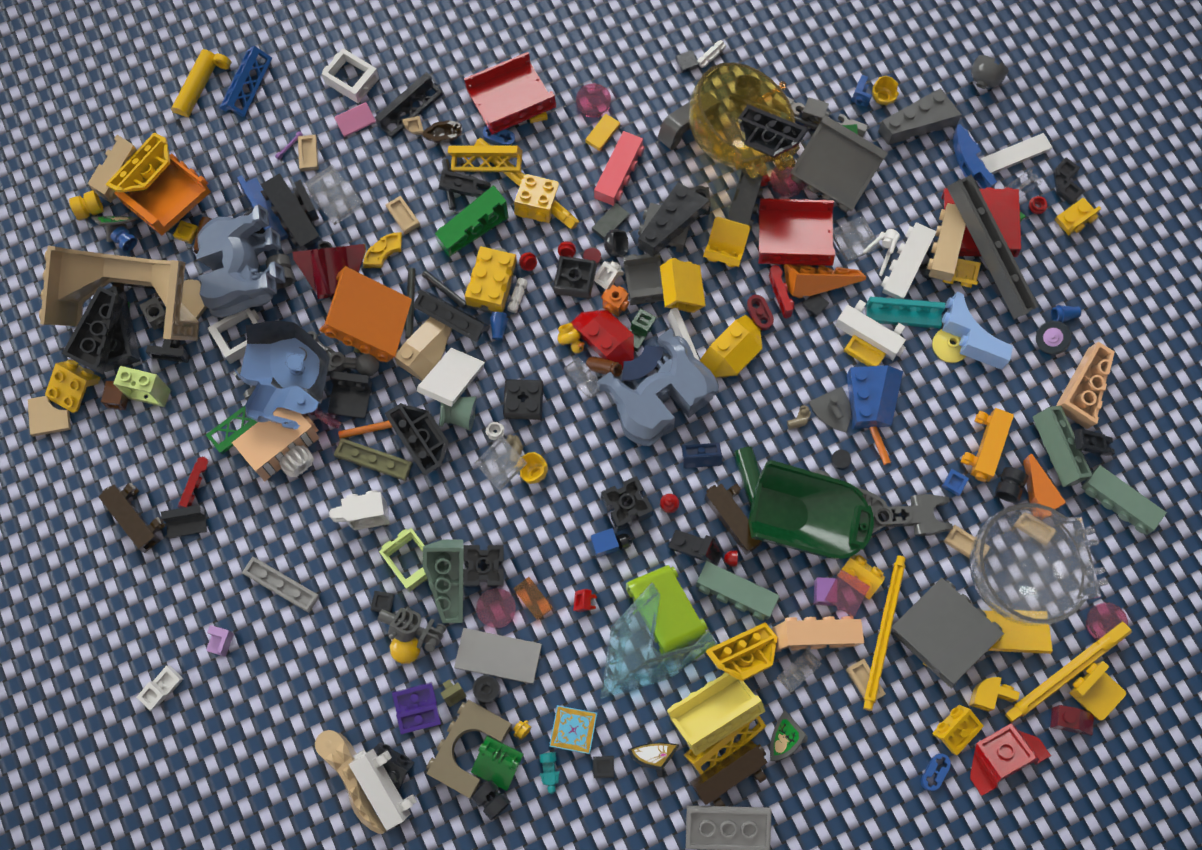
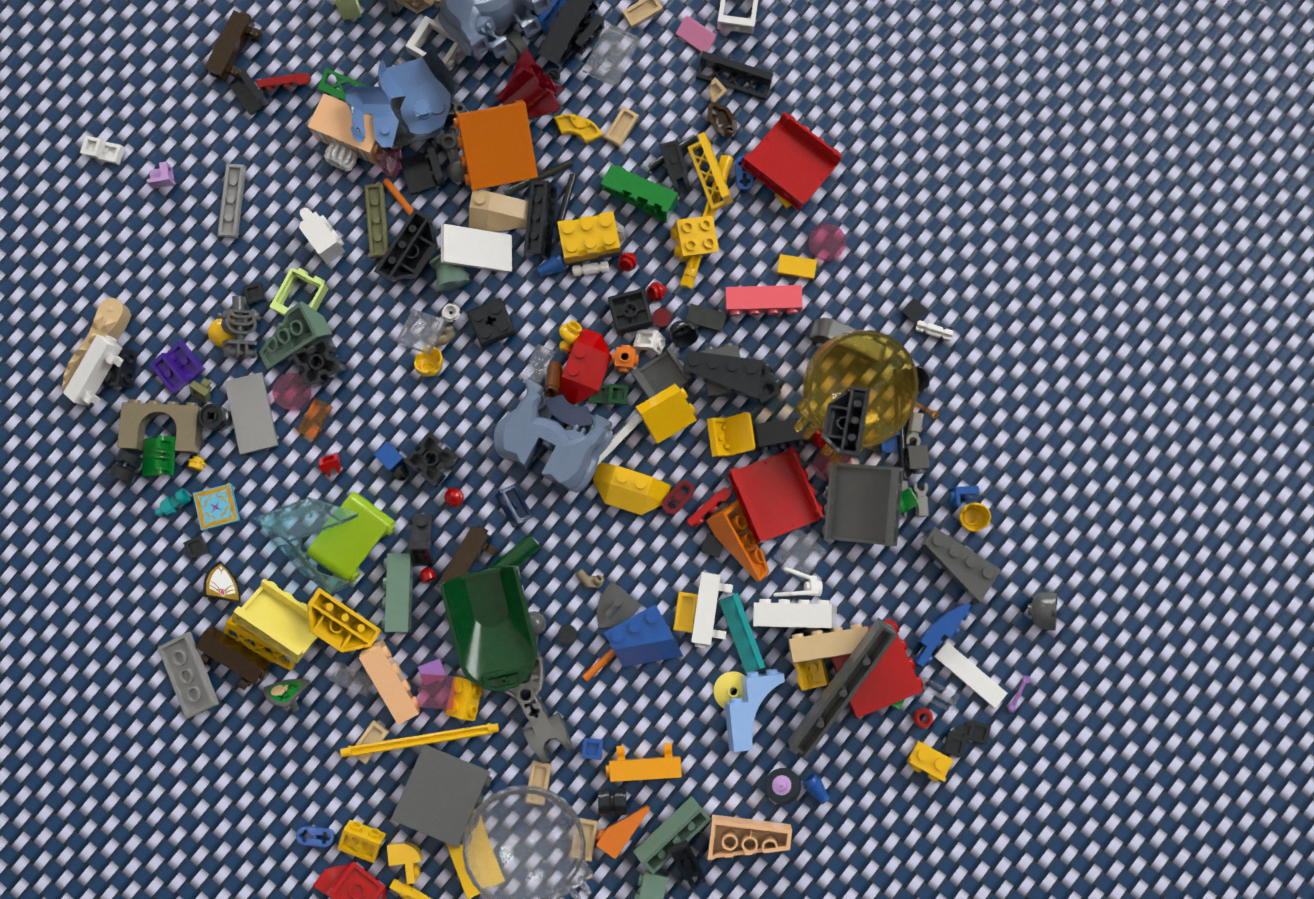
camera: 65 degrees right, 10 degrees up
none -> medium lavender hinge [1008,676,1030,713]

